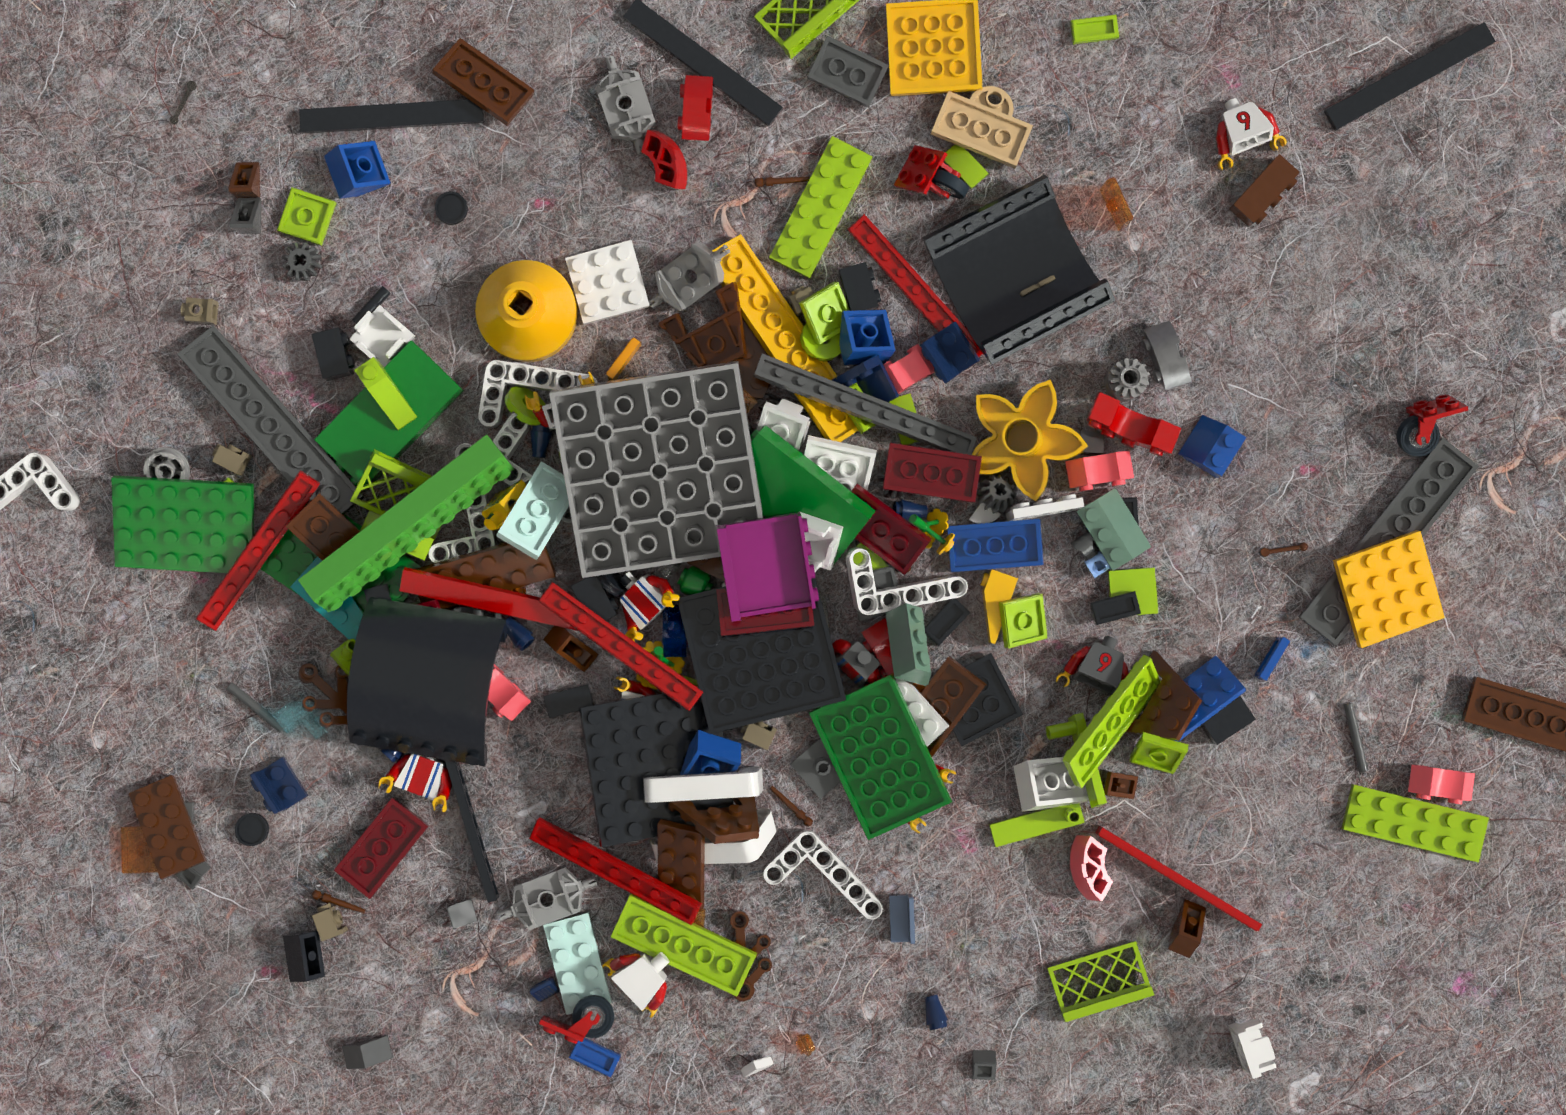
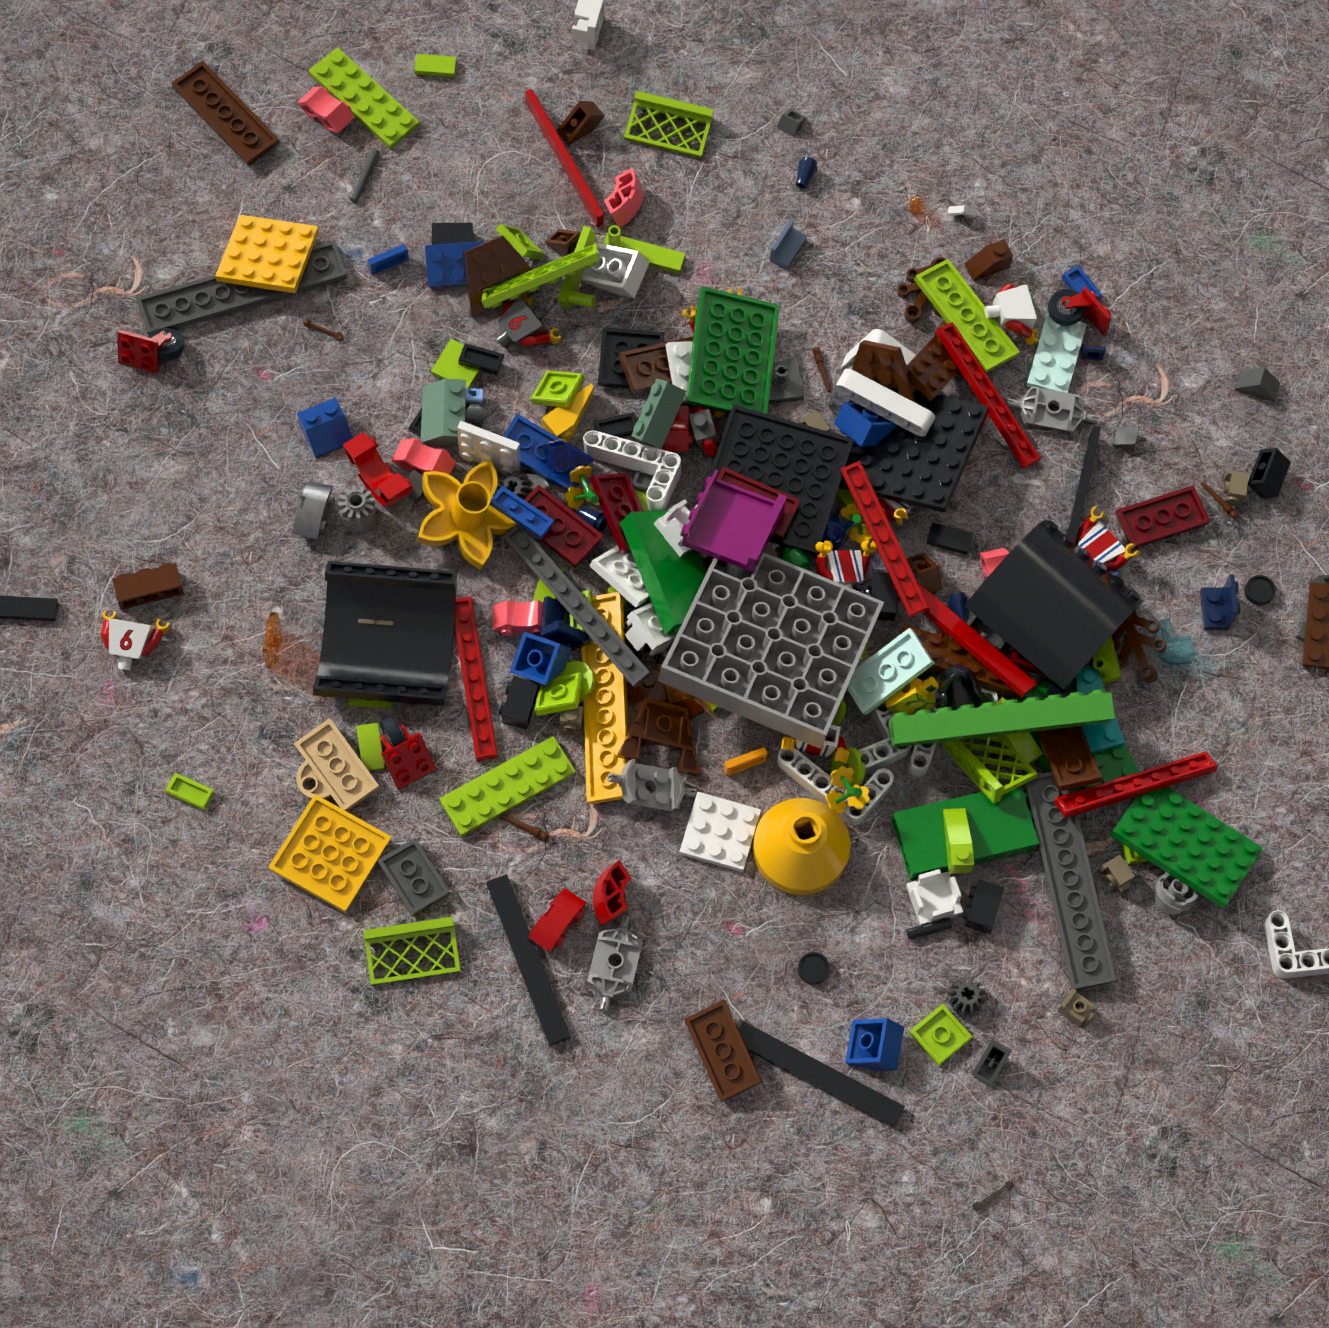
camera: 150 degrees left, 20 degrees down
dark grey bar [226,682,286,733] -> none
reddish brown slope [228,162,260,198] -> none
dark blue cone [530,424,552,458] -> none
white beam [763,829,883,920] -> none
dark blue bracket [920,321,980,384] -> none
none -> lime tile [415,54,456,78]
none -> blue plate [490,486,554,540]
none -> clear blue slope [543,438,594,474]
none -> yellow plant [825,766,870,814]
none -> black piece [938,664,987,711]
none -> reddish brown slope [965,239,1013,281]

